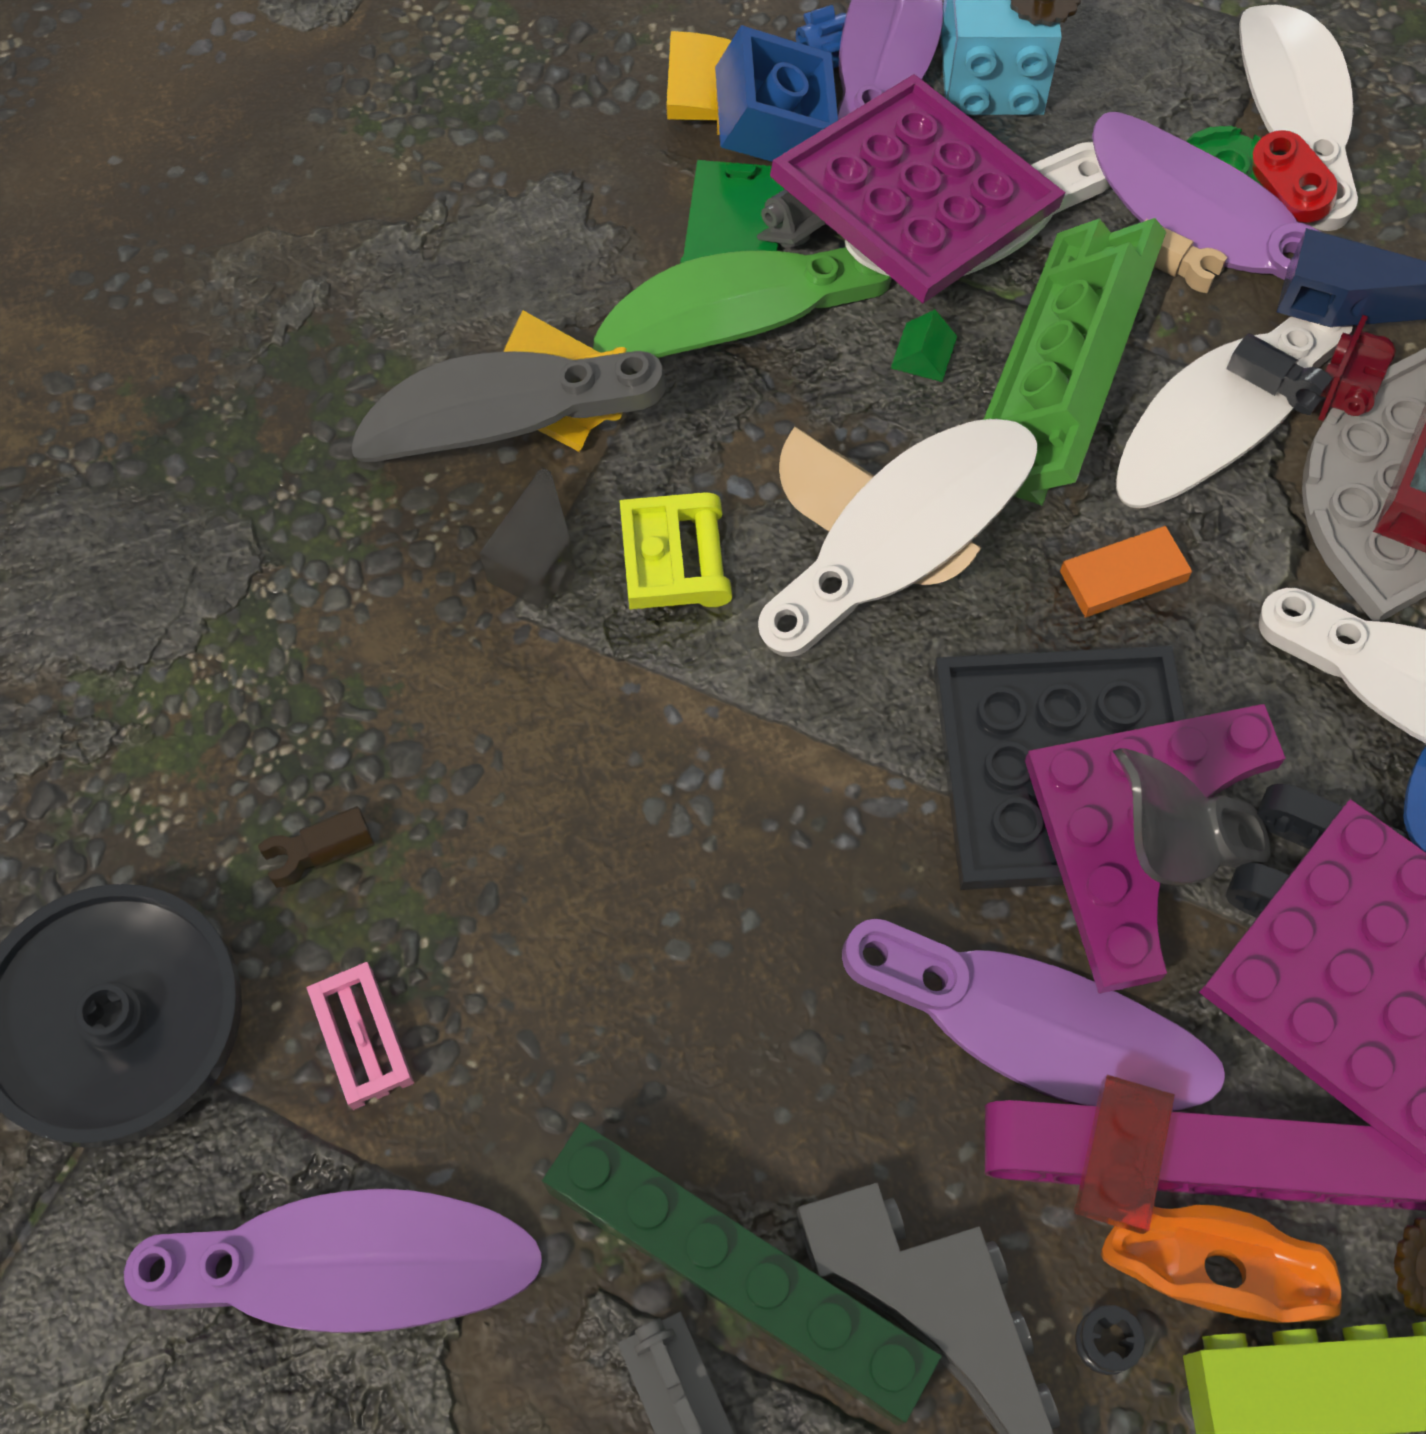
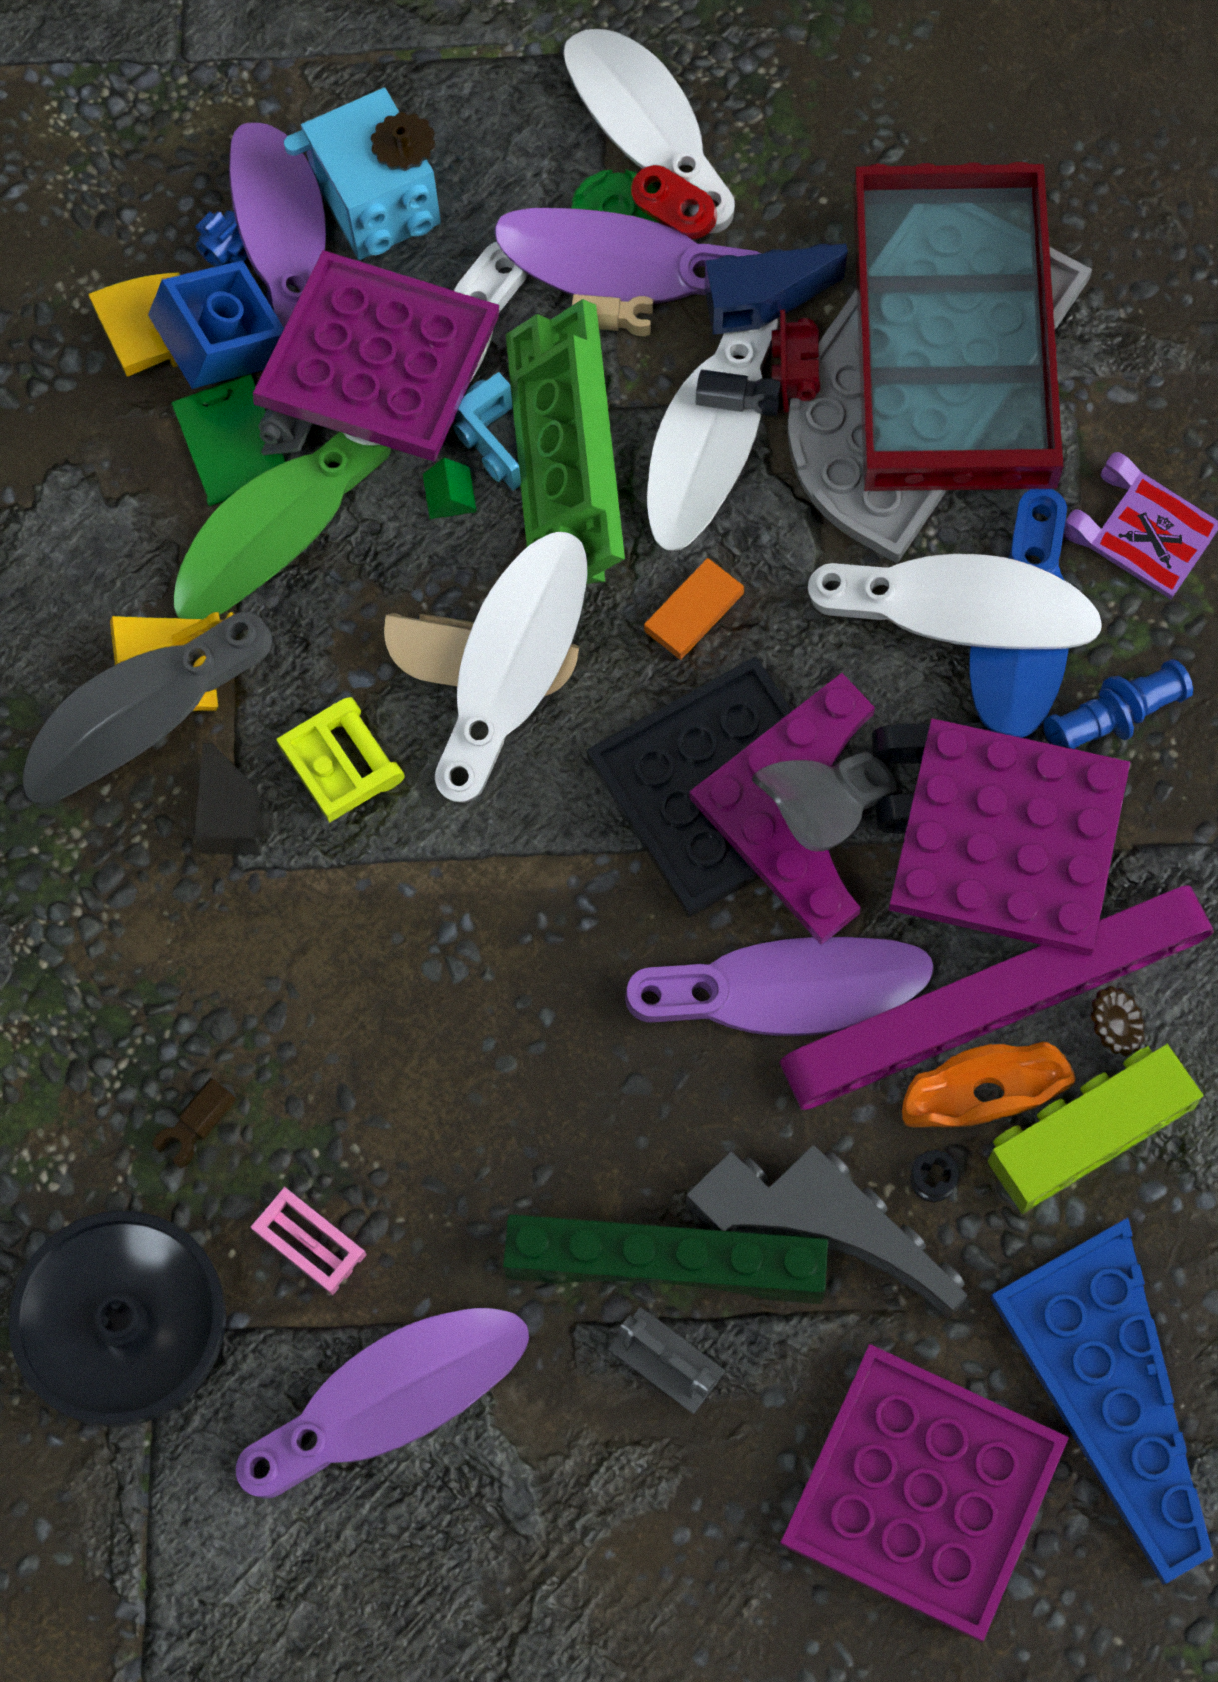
camera: 25 degrees left, 5 degrees up
clear red plate [1074,1074,1175,1234] -> none
none -> medium azure bracket [453,372,521,491]

